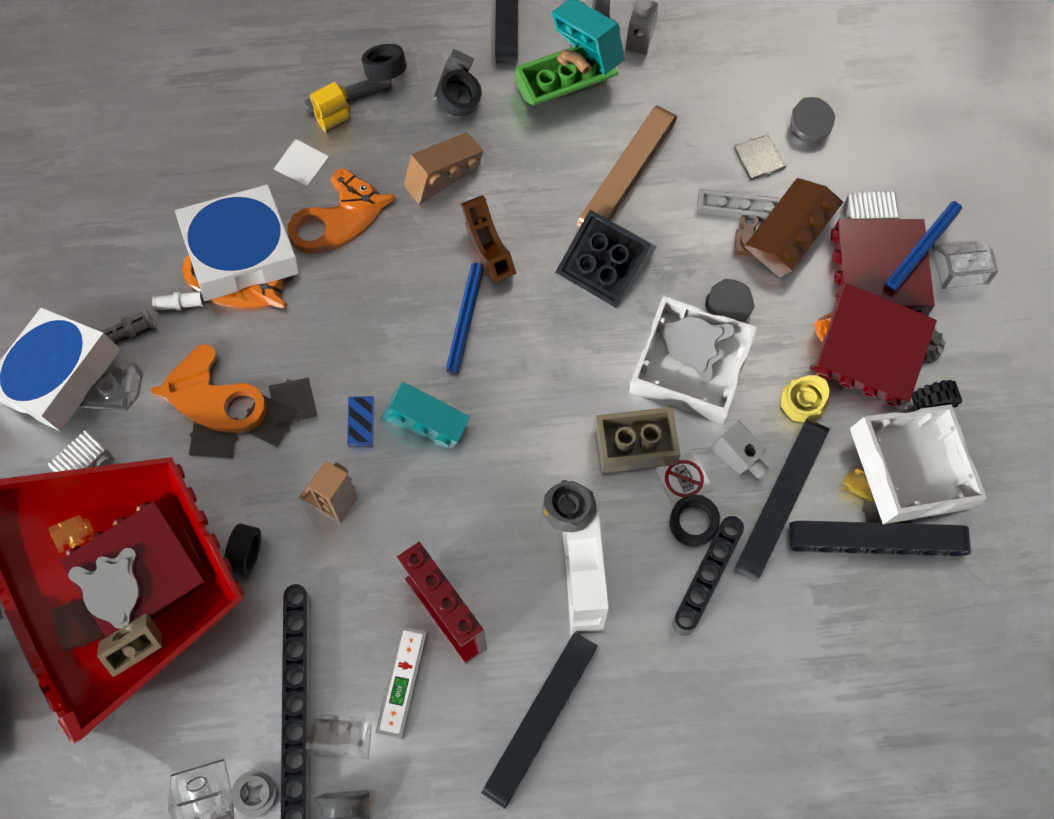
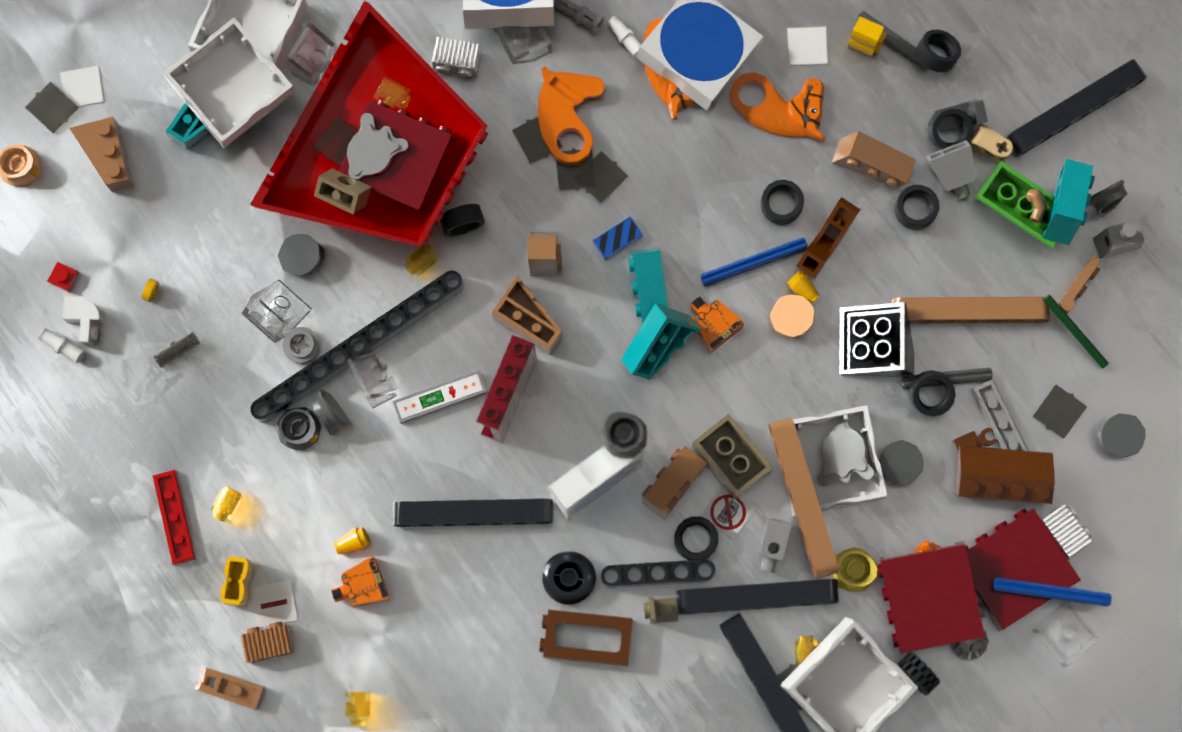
camera: 60 degrees right, 10 degrees up
none -> dark grey hat [278,234,324,277]
none -> clear yellow brick [404,244,438,276]
none -> medium nougat wedge [492,275,563,355]
none -> reddish brown piece [539,609,633,667]
none -> black hat [542,551,596,605]
none -> teal wedge [621,303,702,380]
none -> medium nougat wedge [642,446,707,520]
none -> dark tan bracket [644,597,678,624]
none -> orange torso [690,296,745,354]
none -> black tyre [760,179,804,225]
none -> medium nougat beam [768,418,839,579]
none -> light nougat hat [770,295,814,338]
none -> yellow cone [787,270,820,304]
none -> black tyre [895,185,939,230]
none -> dark grey axle [901,368,993,389]
none -> black tyre [909,370,956,417]
none -> light grey torso [926,140,976,199]
none -> tan piece [969,124,1013,164]
none -> dark green bar [1043,294,1109,369]
none -> medium nougat plate [1058,256,1101,314]

